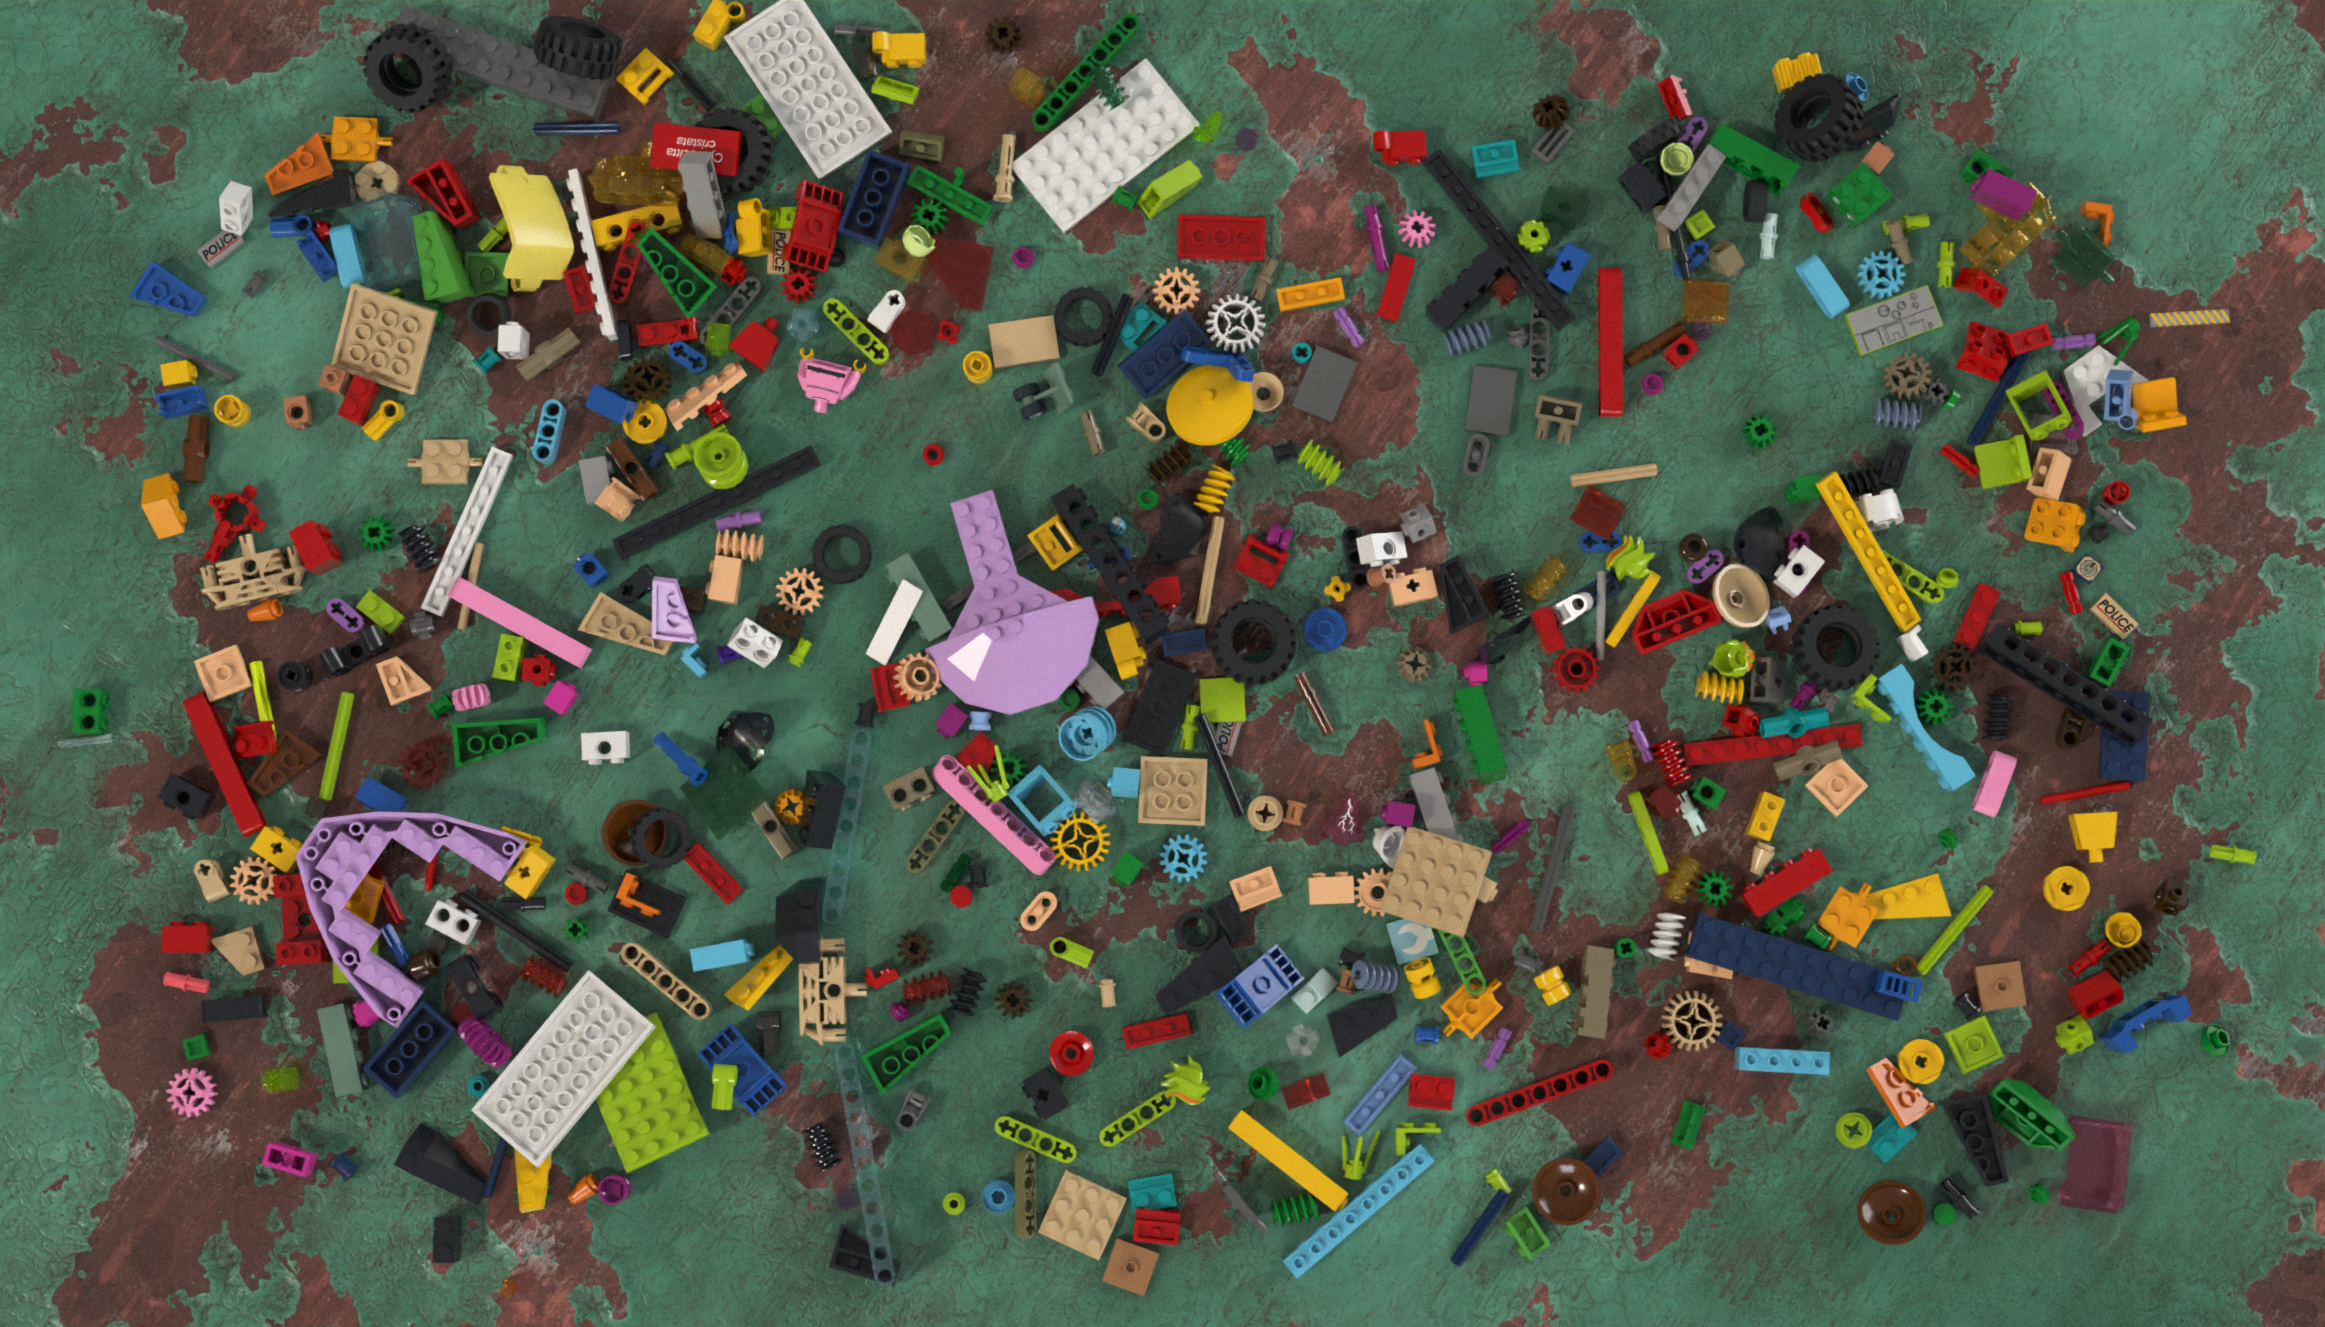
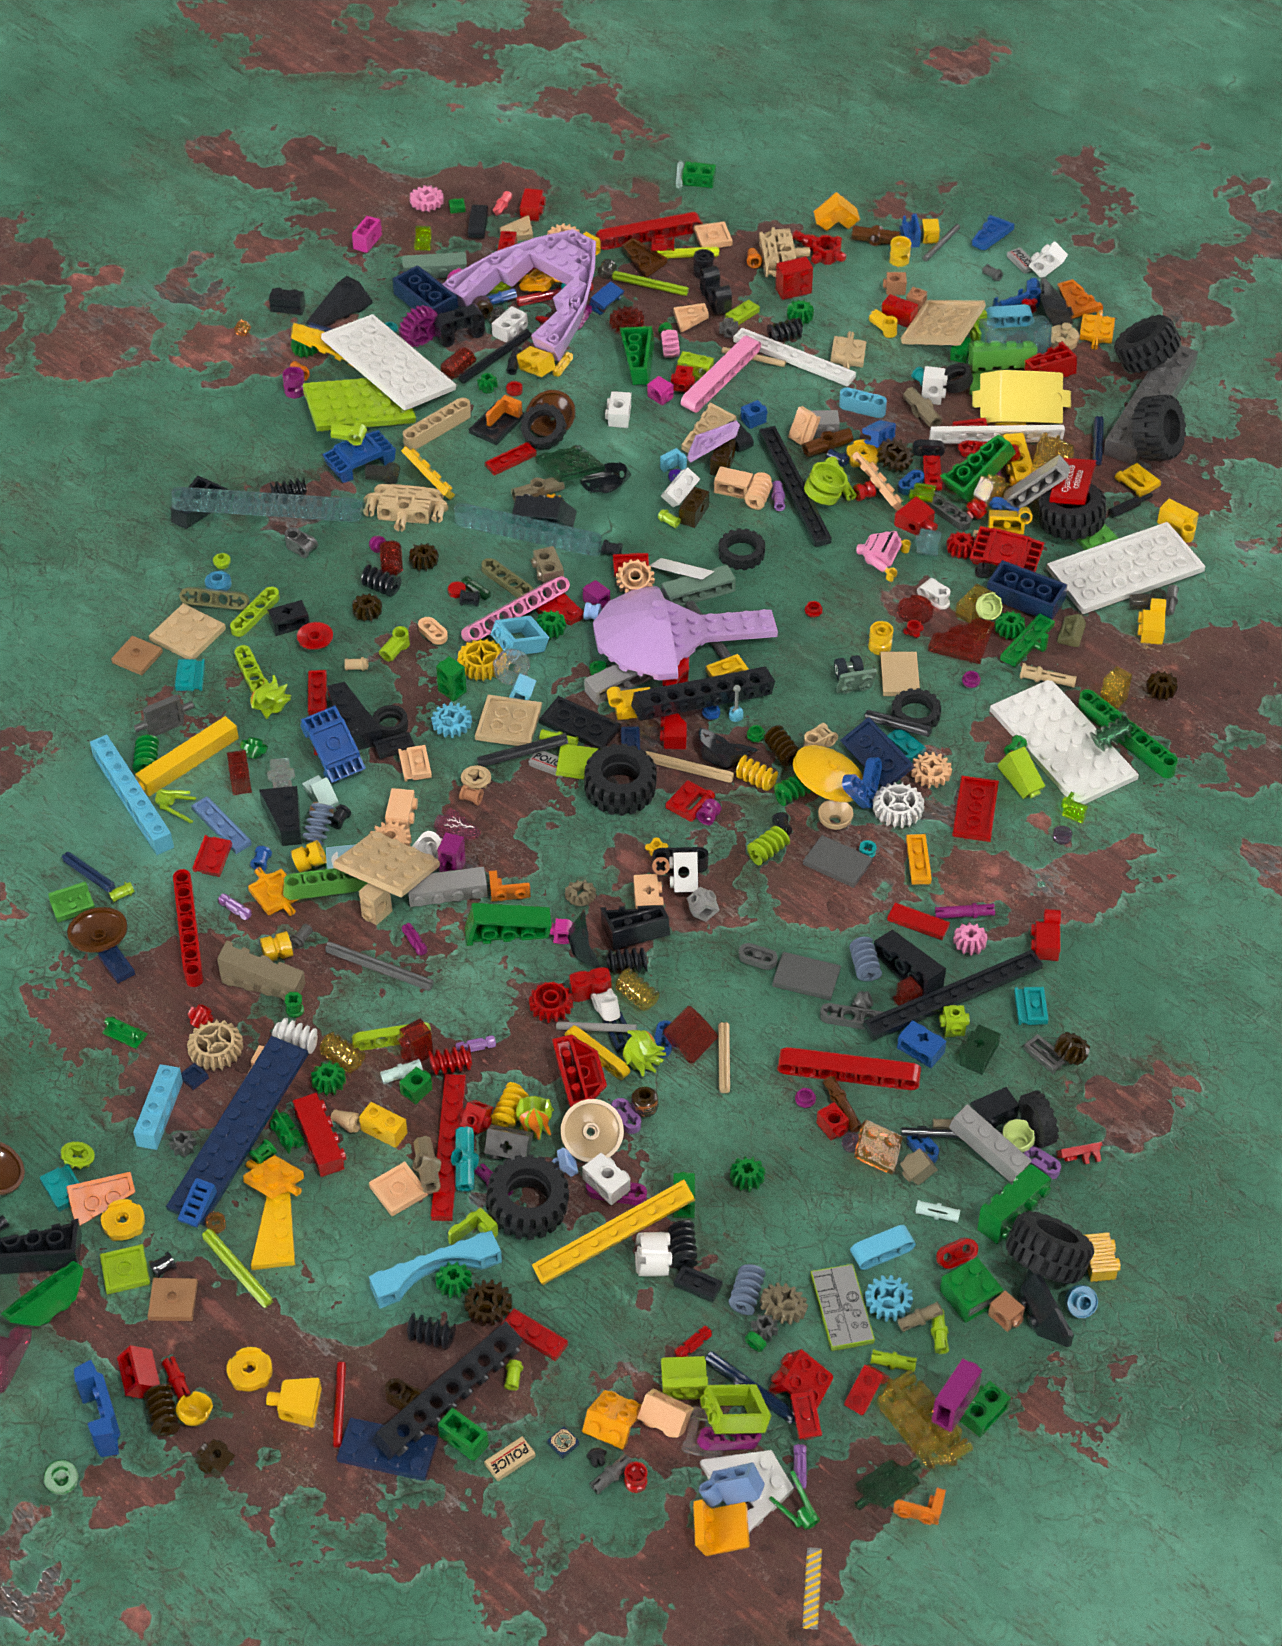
camera: 95 degrees right, 35 degrees down
black brick [158,774,216,820] -> none
tan piece [194,859,232,903] -> none
medium lavender beam [326,598,365,633] -> none
dark blue bush [329,1152,360,1182] -> none
dark grey pin [565,862,610,895] -> none
blue pin [653,732,708,786] -> none
medium azure window [690,939,755,972] -> none
black wedge [775,879,823,964] -> none
light nougat gear [776,568,824,616] -> none
lime beam [823,298,890,365] -> none
green wedge [861,1011,952,1095] -> none
red bracket [864,967,901,989] -> none
lime plate [871,75,920,105] -> none
lime plant [967,744,1010,802] -> none
medium azure wheel [1058,706,1116,761] -> none
dark tan pin [1080,410,1106,456] -> none
red plate [1133,1207,1181,1246] -> none
dark tan pin [1249,257,1279,303] -> none
reddish brown pin [1293,671,1336,737] -> none
blue tile [1303,607,1347,652] -> none
medium lavender axle [1333,307,1364,348] -> none
lime bracket [1395,1123,1441,1155] -> none
dark tan brick [1534,393,1583,445] -> none
clear yellow piece [1605,738,1637,783] -> none
lime plate [1684,210,1715,241] -> none
black piece [1733,506,1787,582] -> none
black tyre [1743,180,1768,223] -> none
lime beam [1881,549,1944,604] -> none
white tile [1896,624,1929,662] -> none
lime plate [1936,568,1959,588] -> none
green plate [1937,828,1959,849] -> none
bright pink beam [1972,750,2017,818] -> none
lime brick [2055,1015,2094,1055] -> none
red axle [2059,571,2083,615] -> none
lime axle [2209,845,2256,865] -> none

